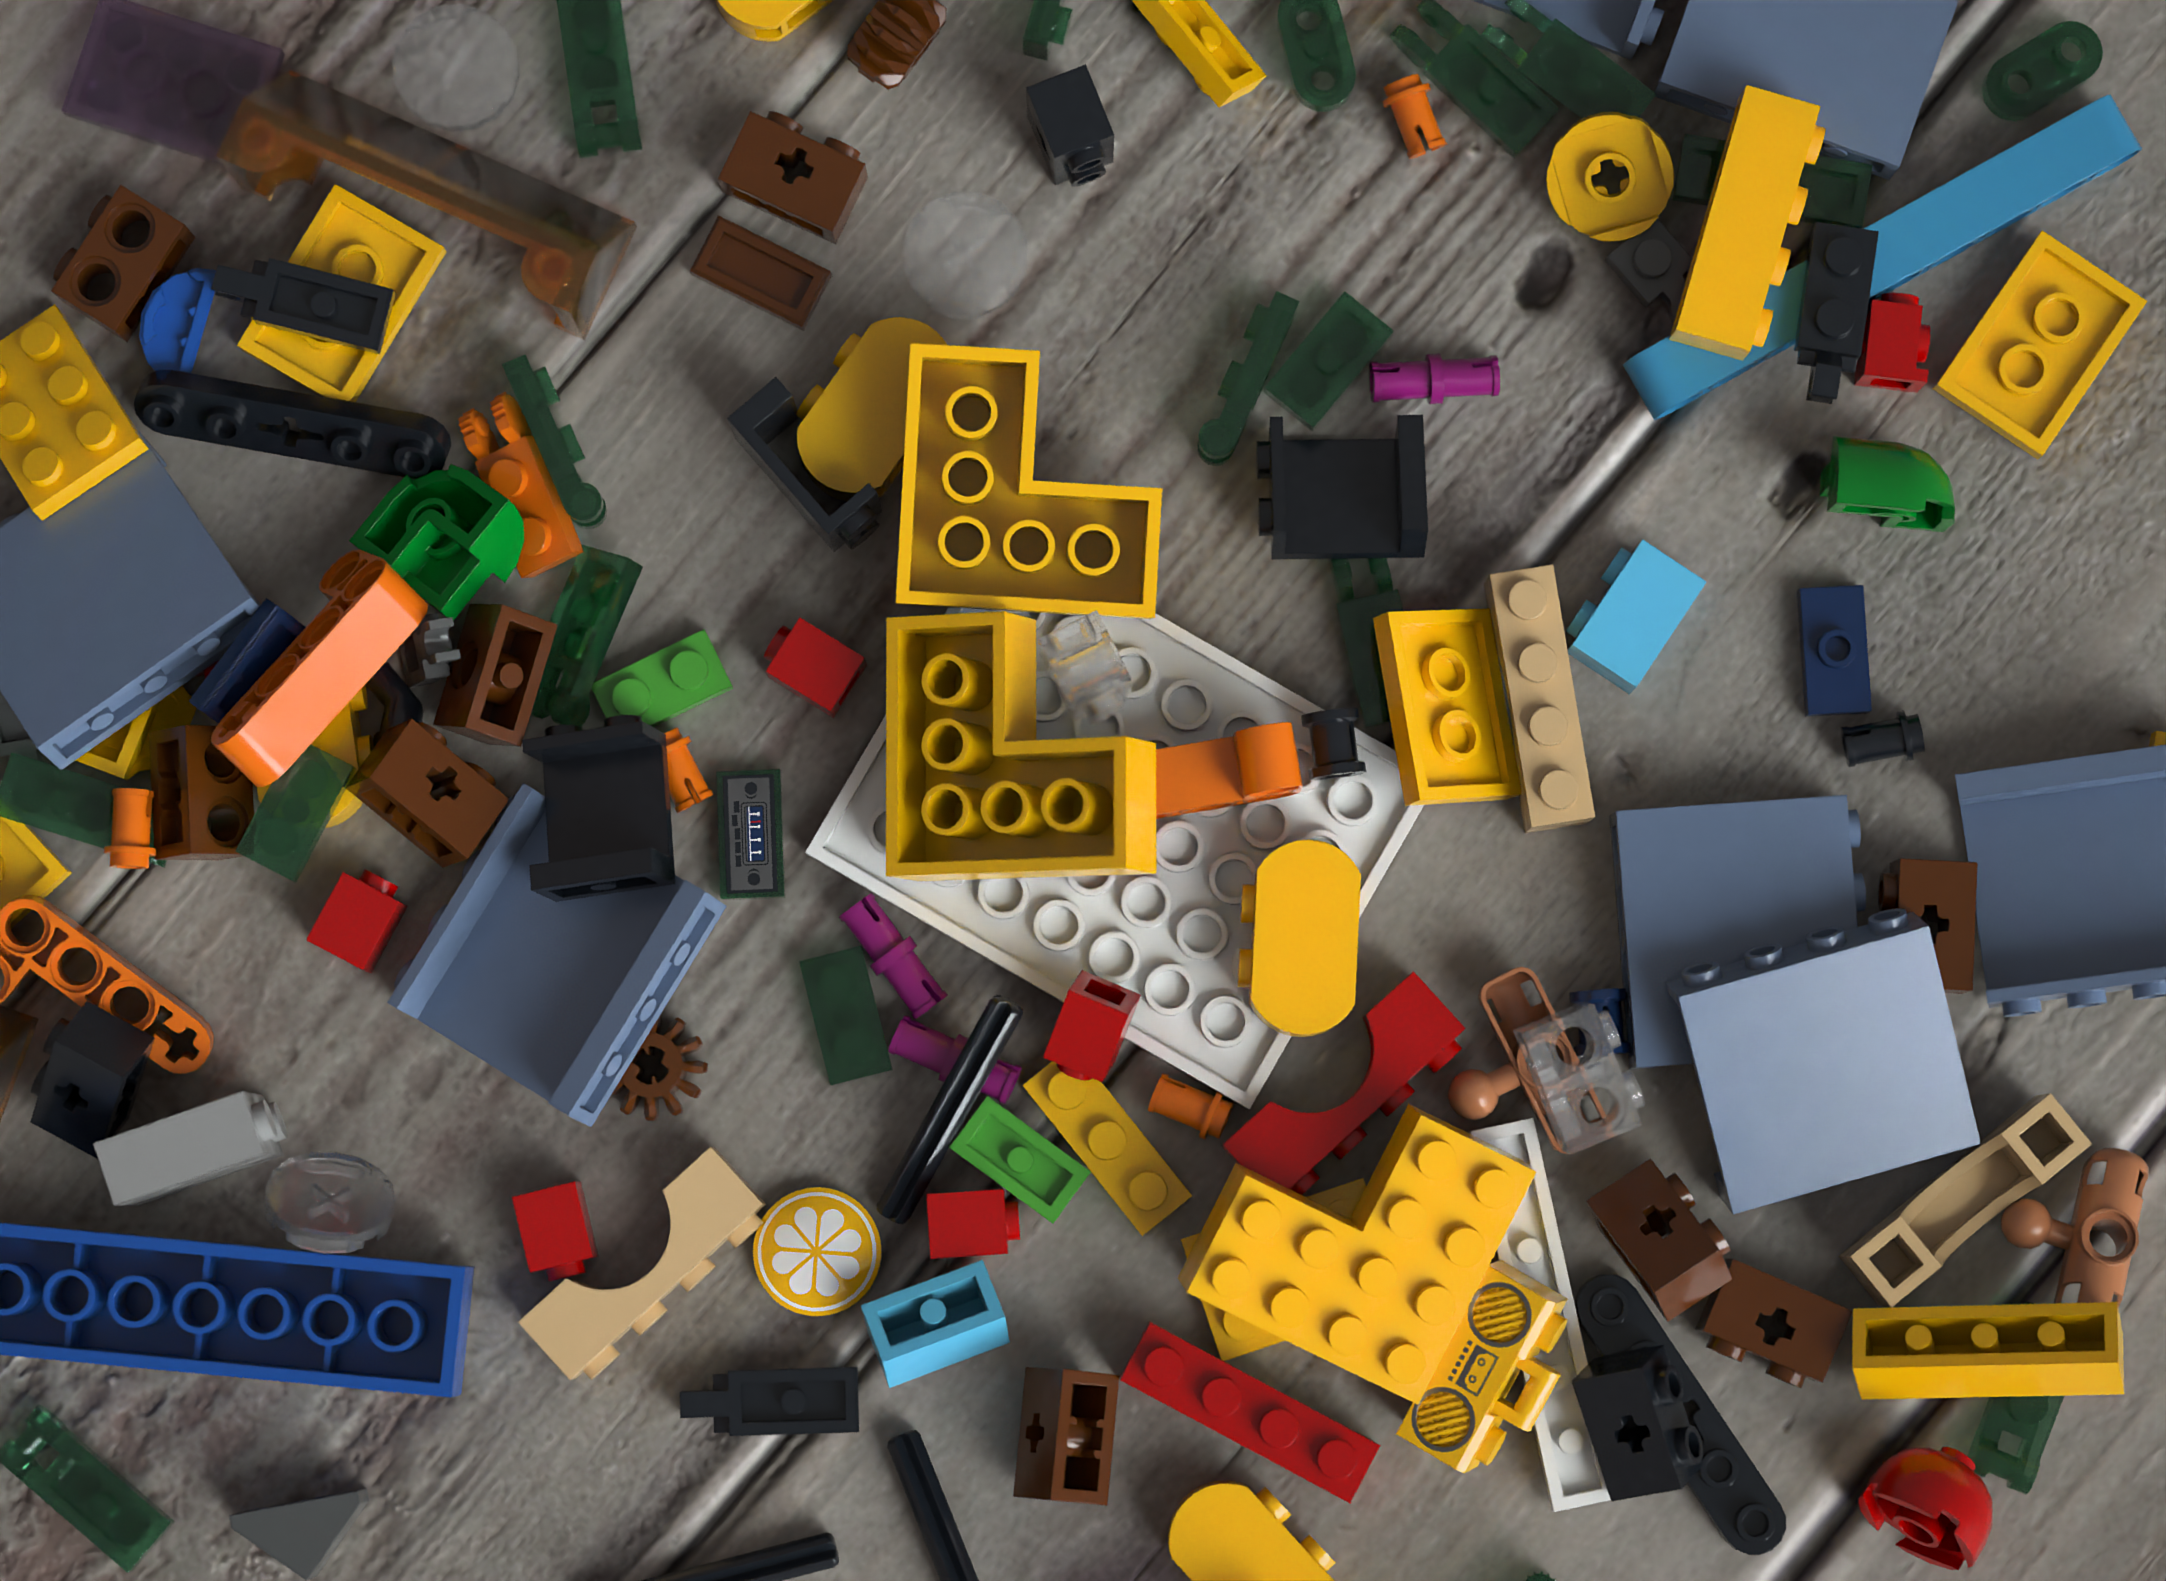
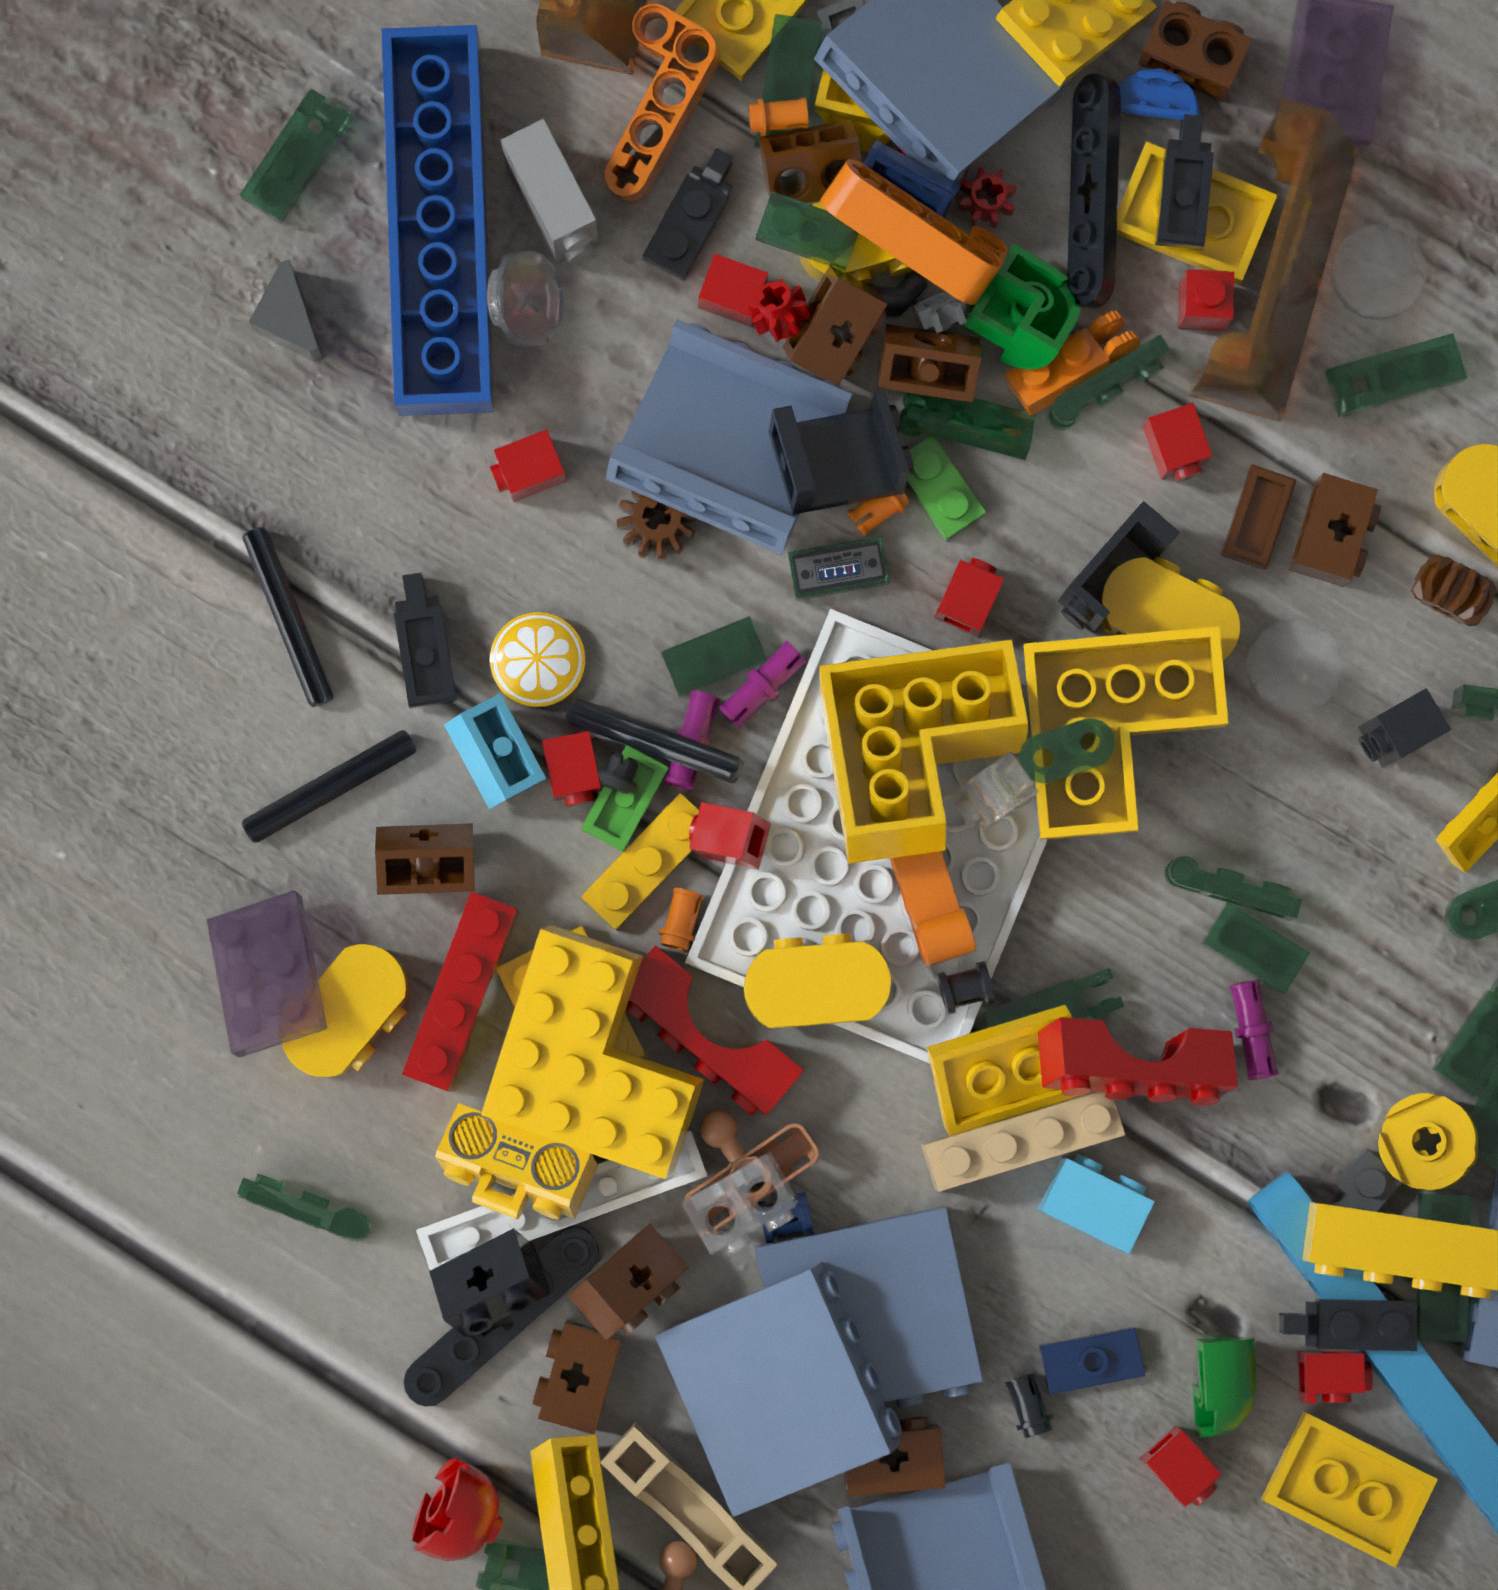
camera: 75 degrees right, 0 degrees up
black brick [30,1001,155,1159] -> none
tan arch [518,1147,767,1380] -> none
black panel [1256,415,1428,560] -> none
orange pin [1382,74,1447,159] -> none
none -> black piece [597,753,639,794]
none -> black hinge [642,148,733,281]
none -> red gear [748,279,811,342]
none -> red gear [958,167,1017,229]
none -> clear green plate [1019,718,1115,784]
none -> red arch [1038,1017,1238,1106]
none -> red brick [1140,1426,1221,1507]
none -> red brick [1142,403,1212,482]
none -> red brick [1178,269,1235,331]

